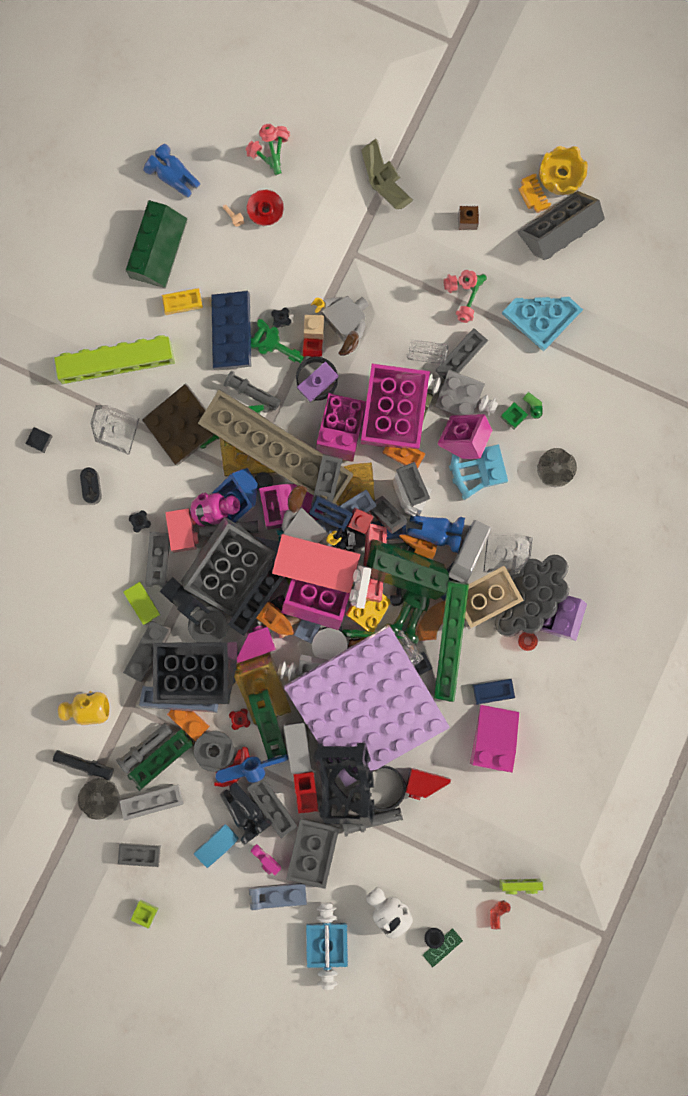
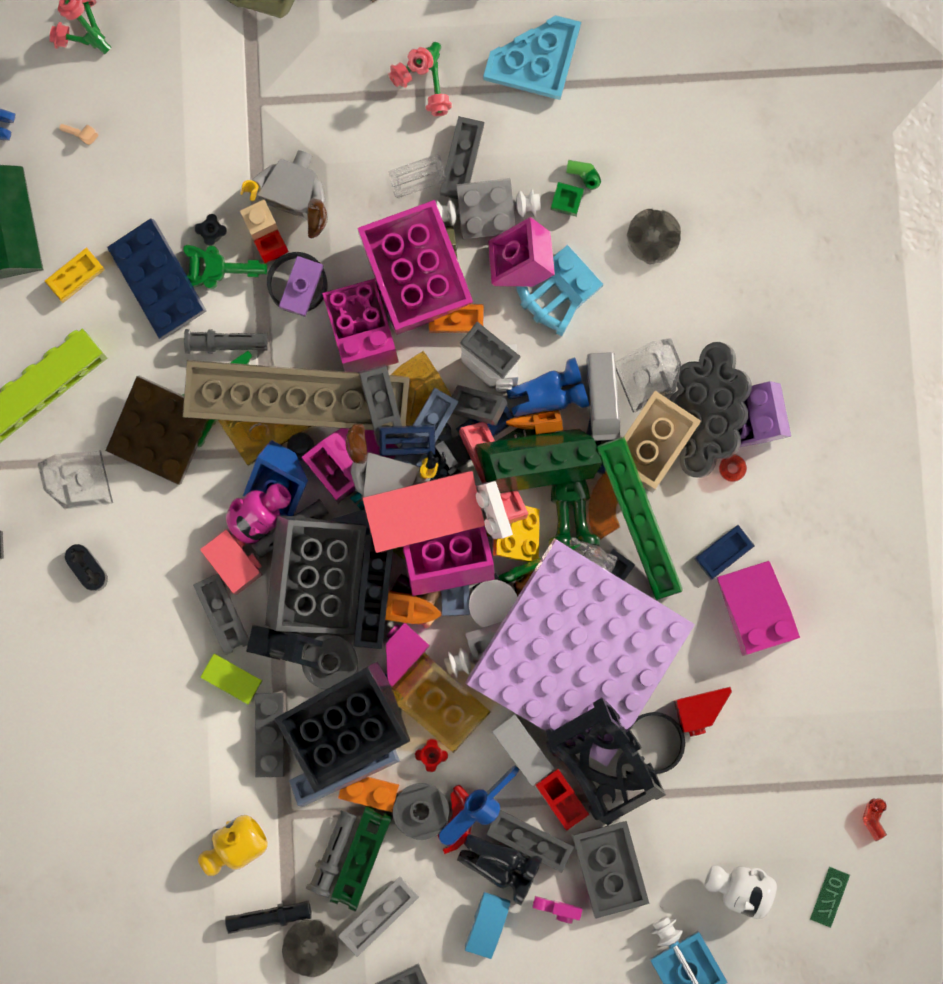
camera: 25 degrees left, 0 degrees up
black plate [129,510,151,533] -> none
red dish [247,189,284,226] -> none
dark green plate [248,689,288,759] -> none
sand blue plate [249,883,307,910] -> none
dark grey pin [342,807,403,837] -> none
plate [347,507,374,534] -> none
black hand [390,587,403,606] -> none
black plate [424,927,445,949] -> none
lime plate [499,879,543,895] -> none

